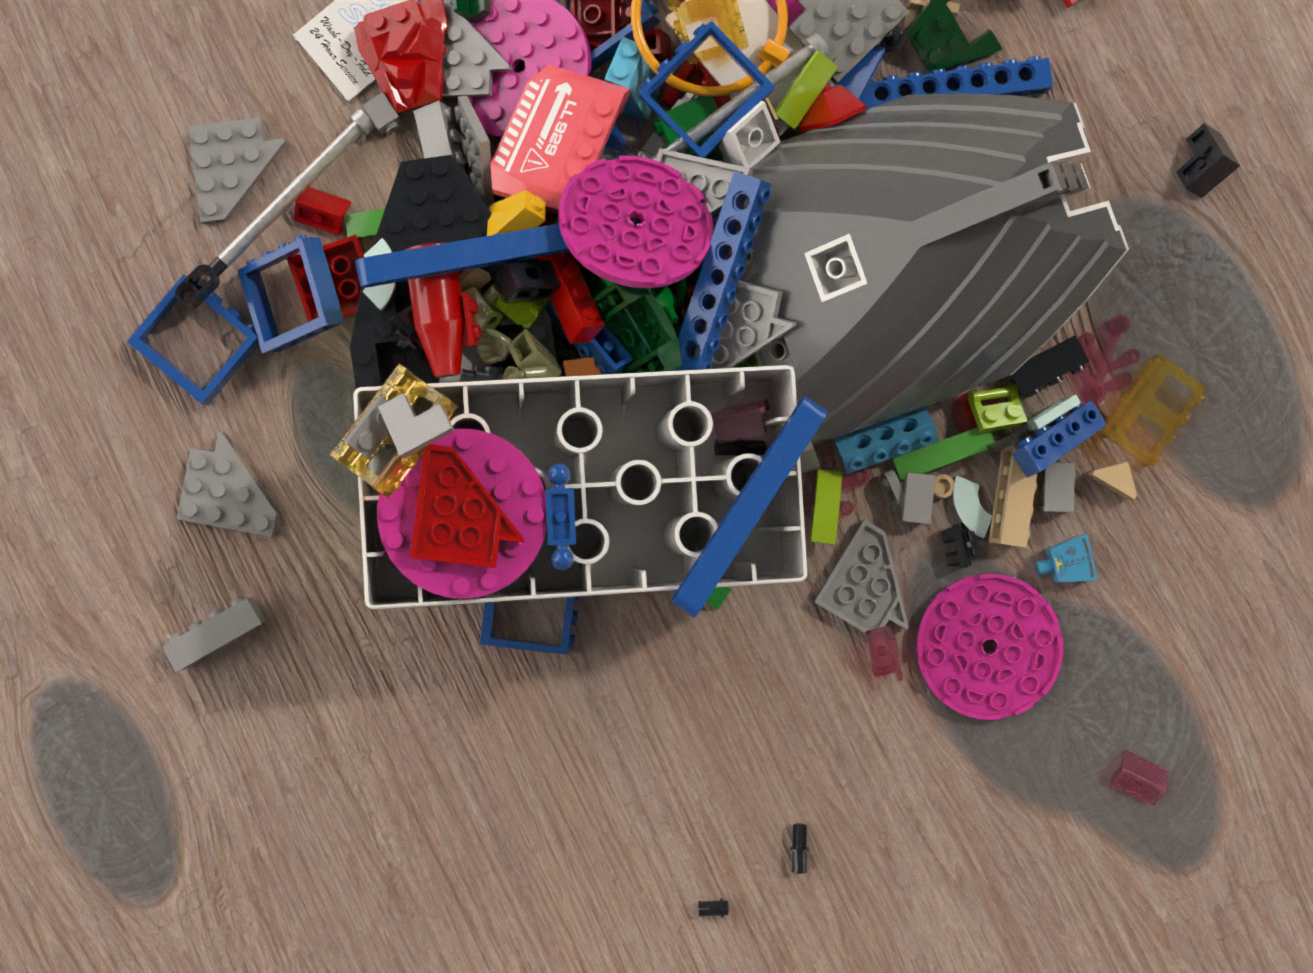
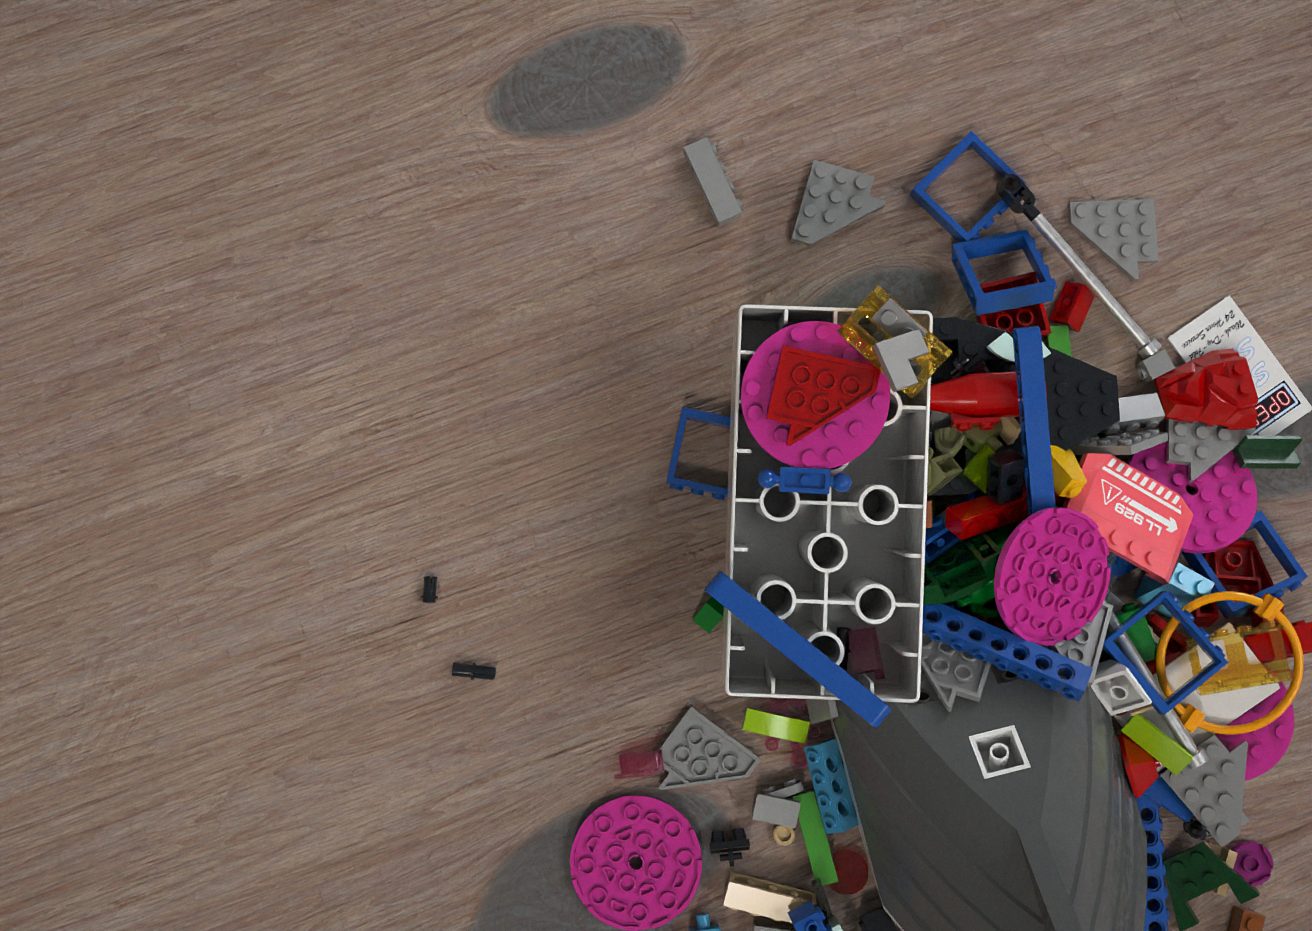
camera: 95 degrees right, 5 degrees down
light aqua tile [952,476,992,539] -> none
lime plate [968,384,1028,433] -> none

